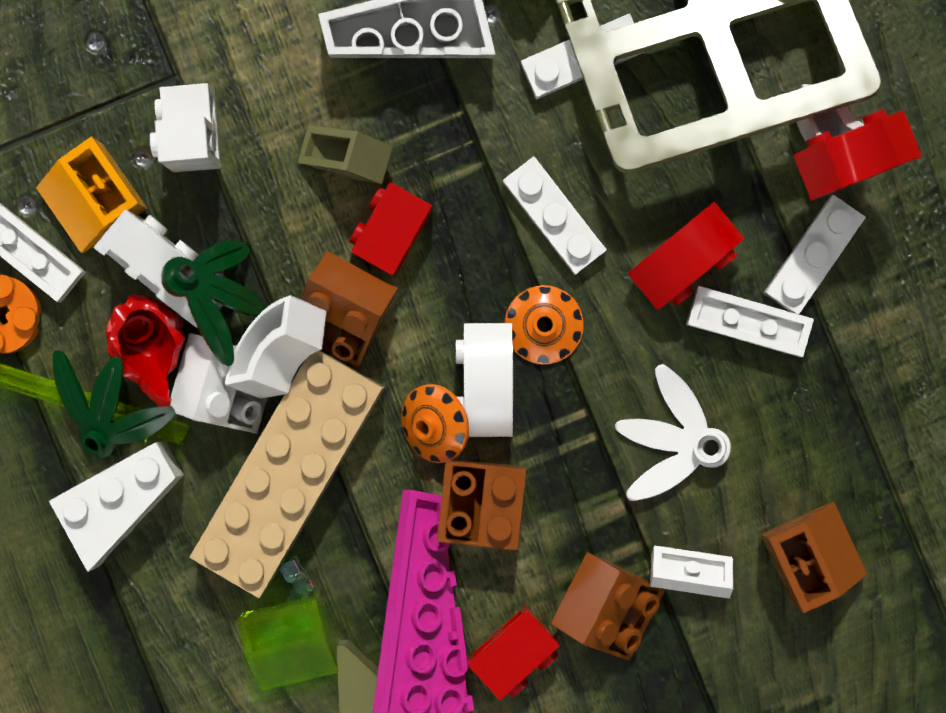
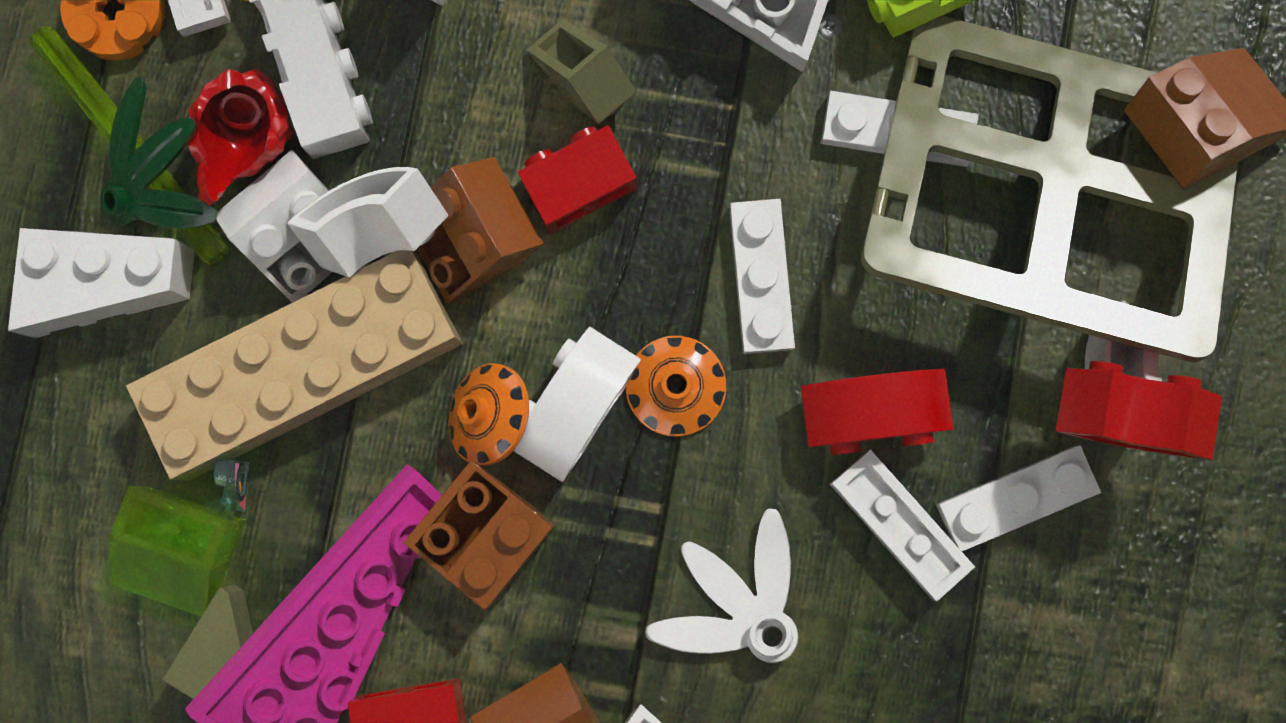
camera: 30 degrees right, 5 degrees down
dark green plant [161,240,266,366] -> none

